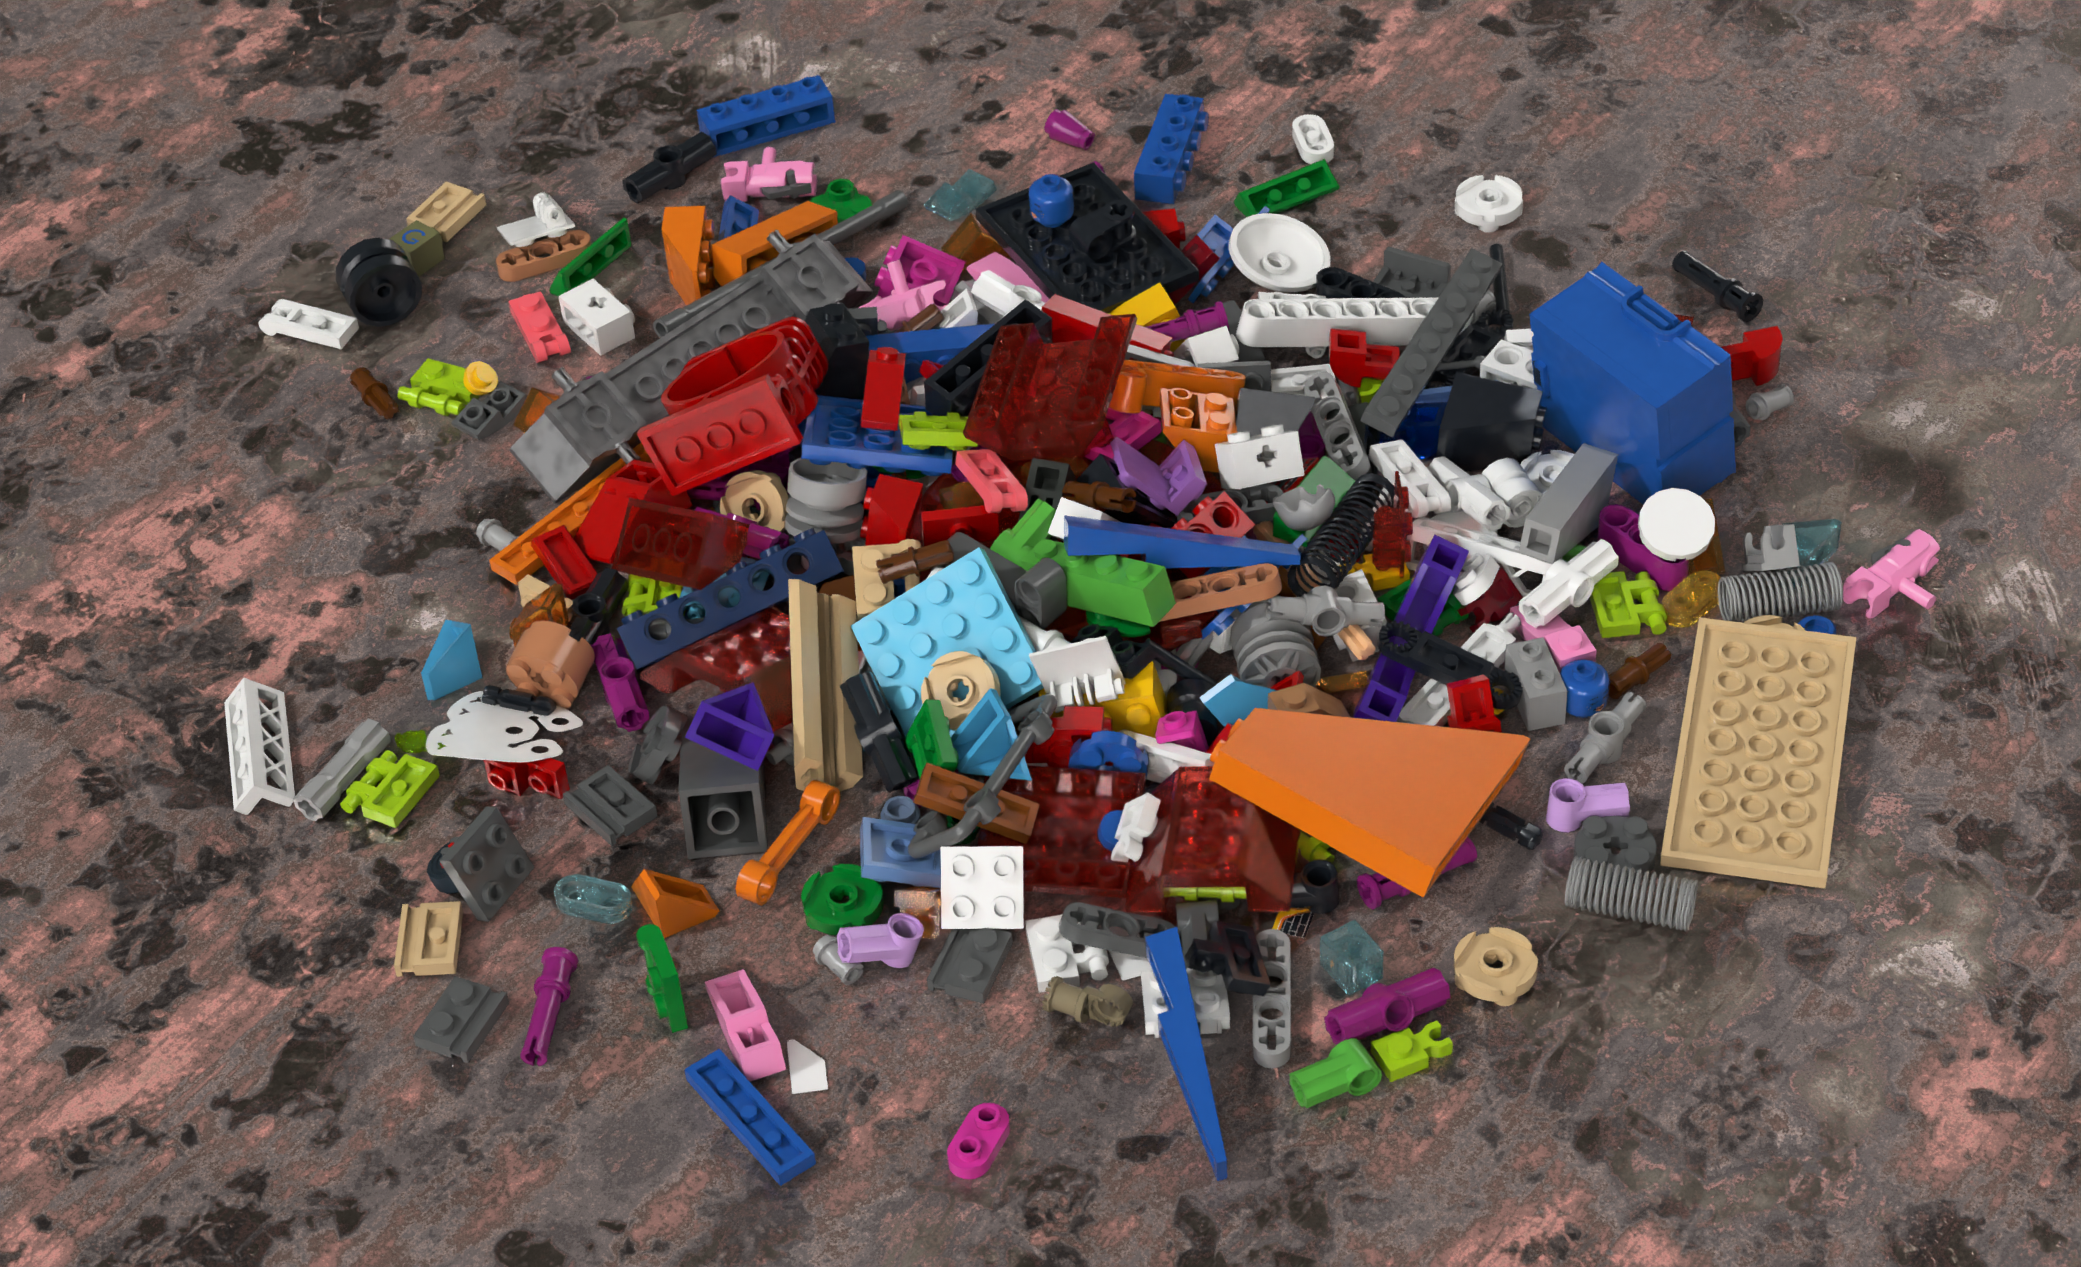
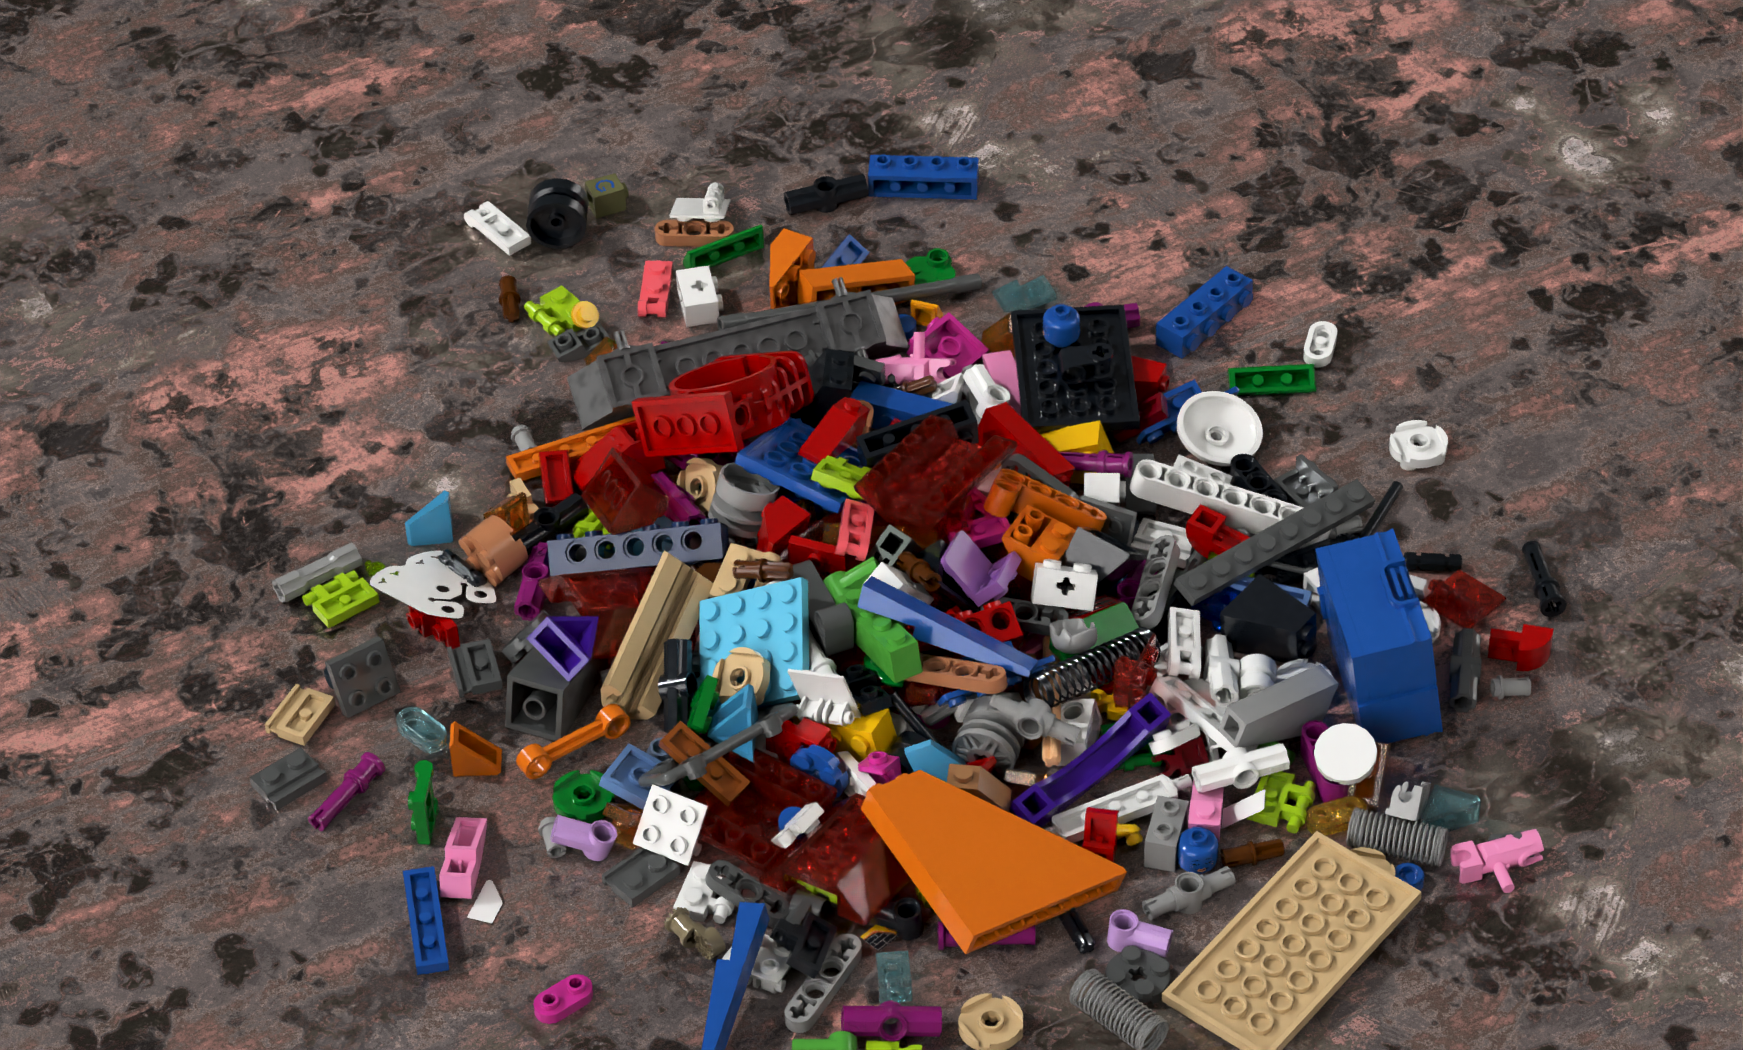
camera: 25 degrees right, 0 degrees up
white fence [224,678,295,815] -> none
tan plate [406,182,487,242] -> none
bright pink piece [721,147,817,202] -> none
magenta cone [1044,109,1095,150] -> none
black plate [1377,621,1523,710] -> none
none -> light orange slope [910,300,943,326]
none -> white sticker [1222,789,1265,829]

